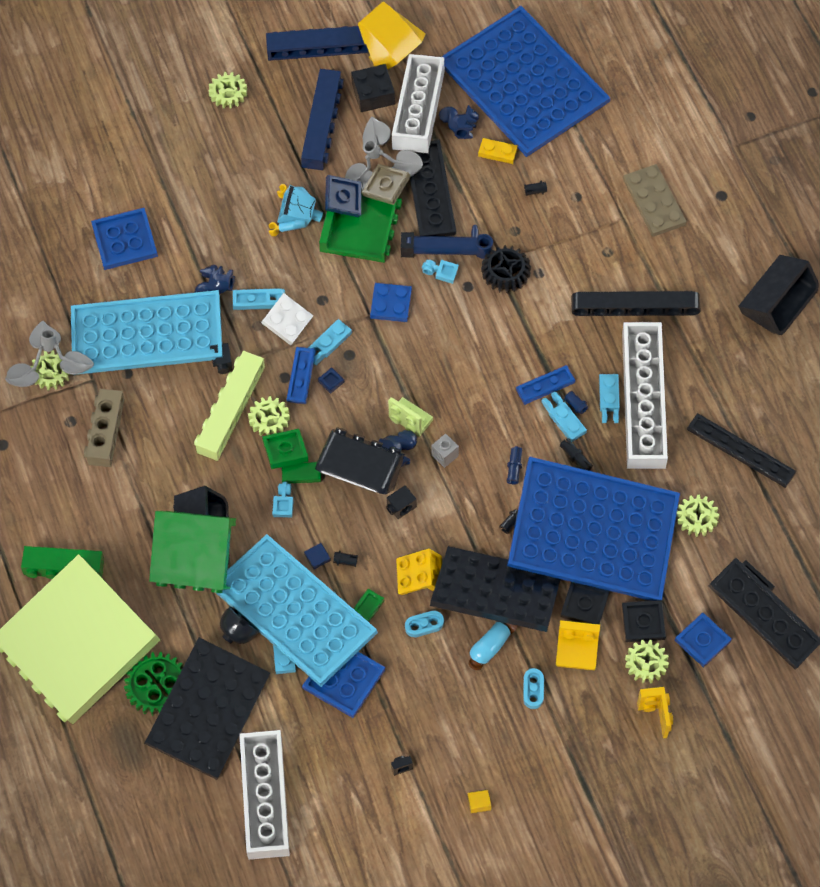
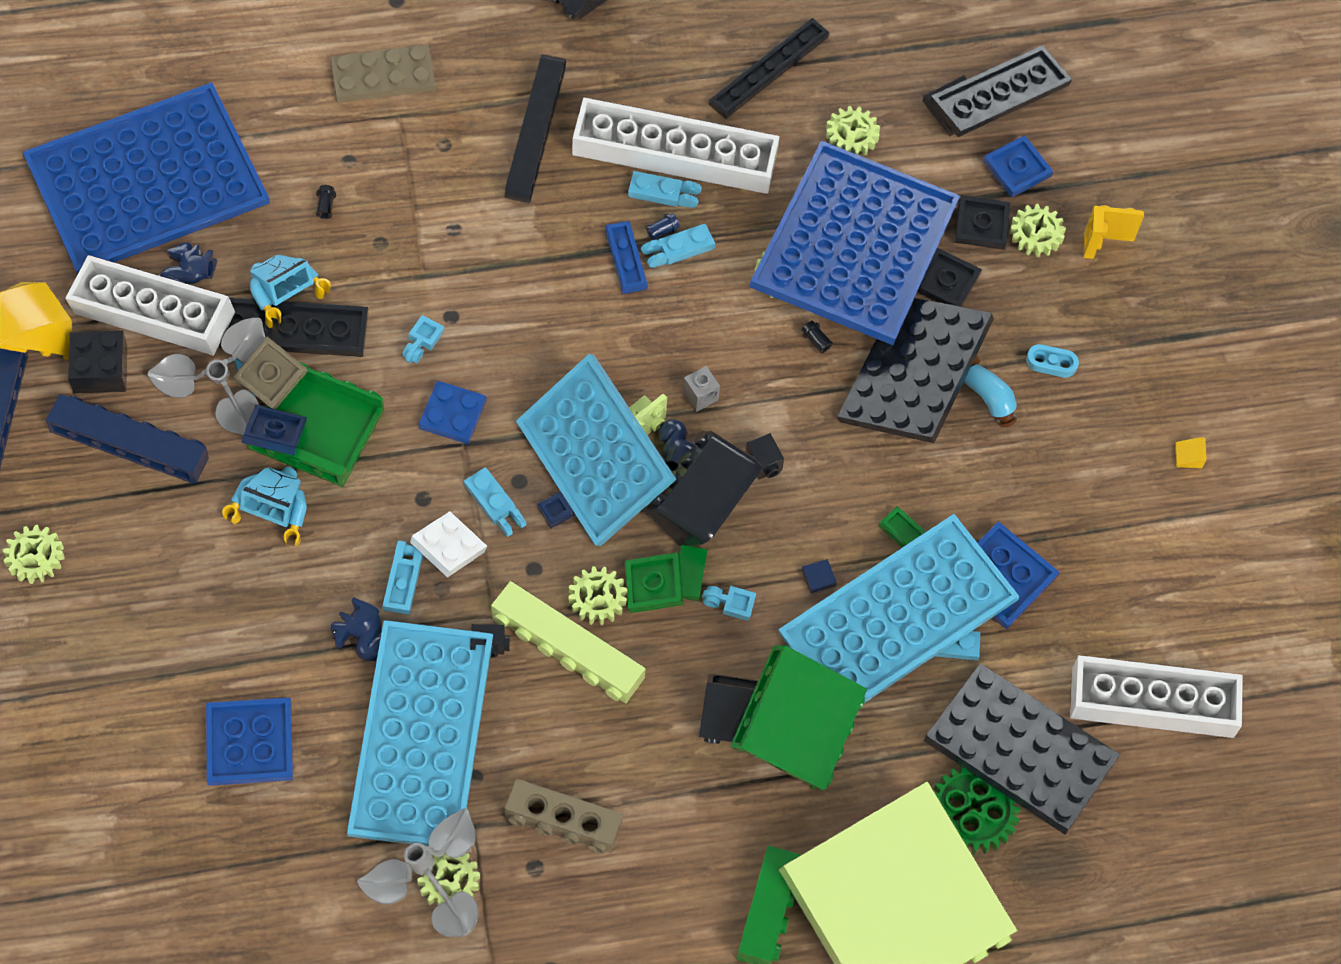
camera: 85 degrees left, 0 degrees up
black cylinder [220,606,259,644] -> none
blue tile [286,347,316,404] -> none
black pin [333,550,358,567] -> none
black plate [391,756,413,776] -> none
yellow bracket [396,549,442,595] -> none
dark blue piece [401,225,493,259] -> none
medium azure plate [405,611,444,637] -> none
yellow plate [478,138,518,164] -> none
black gear [481,245,531,293] -> none
dark blue axle [507,446,523,485] -> none
yellow bracket [556,620,600,670] -> none
black pin [560,438,593,471] -> none
none -> medium azure torso [250,255,331,328]
none -> medium azure plate [516,354,676,546]

